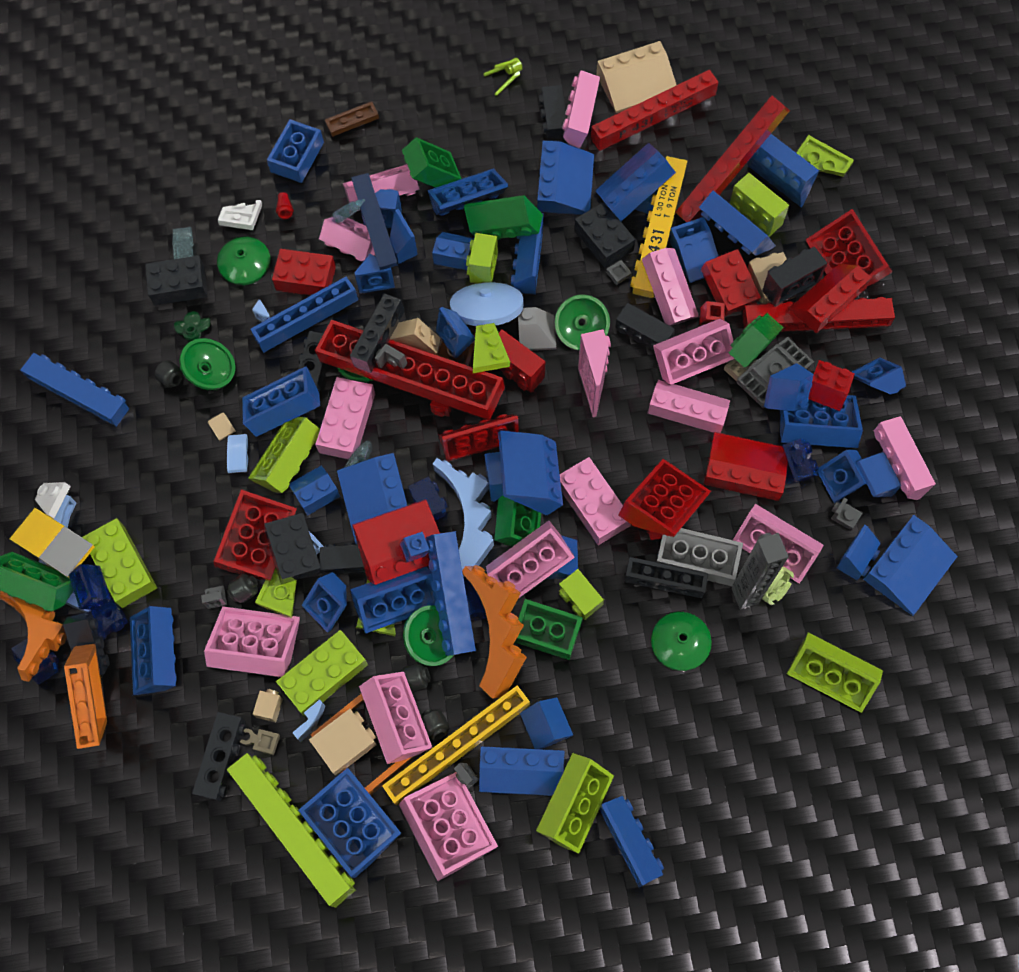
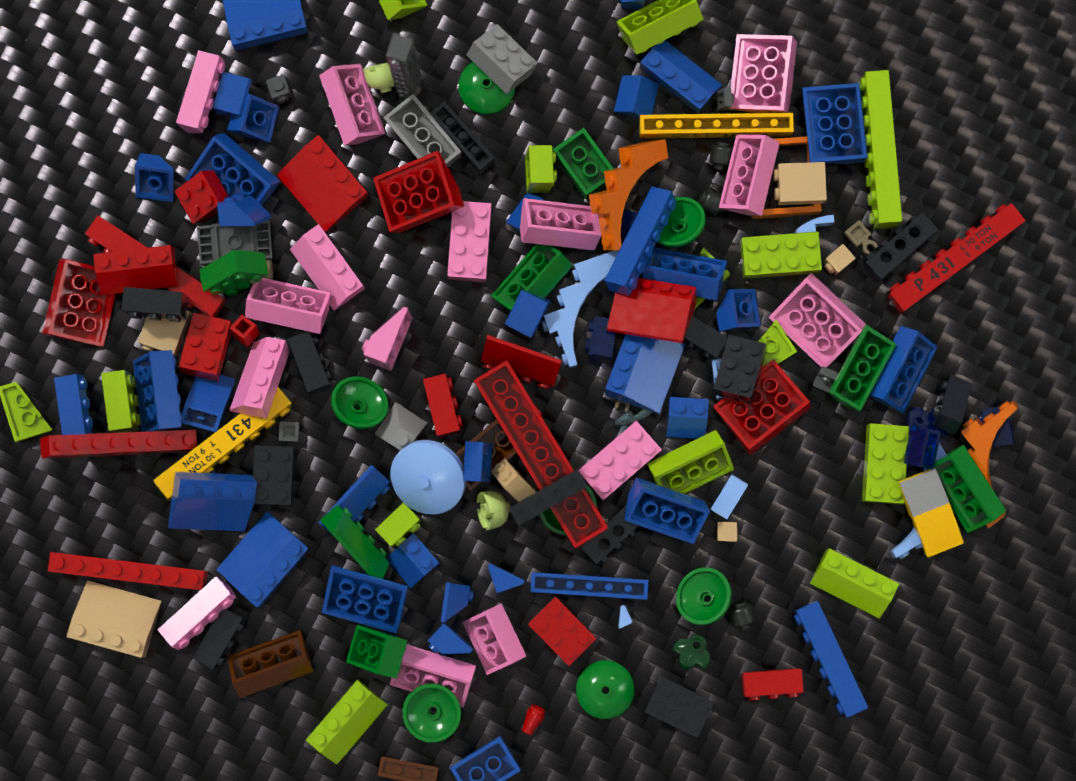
camera: 145 degrees left, 15 degrees up
white wing [35,482,71,519] -> none
orange window [64,644,107,749] -> none
clear light blue slope [173,227,193,259] -> none
white wing [218,200,262,230] -> none
pearl dark grey head [228,574,258,603] -> none
clear light blue piece [332,199,365,223] -> none
dark blue tile [351,173,398,270] -> none
dark grey bracket [375,344,407,369] -> none
blue brick [400,531,430,562] -> none
lime wing [473,323,510,373] -> none
lime plant [483,58,522,96] -> none
blue slope [498,430,563,515] -> none
clear blue brick [783,438,819,482] -> none
blue slope [837,525,880,580] -> none
none -> reddish brown slope [227,630,314,698]
none -> lime slope [306,679,388,764]
none -> green dish [403,683,461,742]
none -> light grey brick [466,24,537,94]
none -> yellowish green cylinder [476,491,510,530]
none -> red brick [741,668,803,700]
none -> lime slope [810,548,899,618]
none -> green slope [829,325,896,411]
none -> red brick [887,203,1025,313]

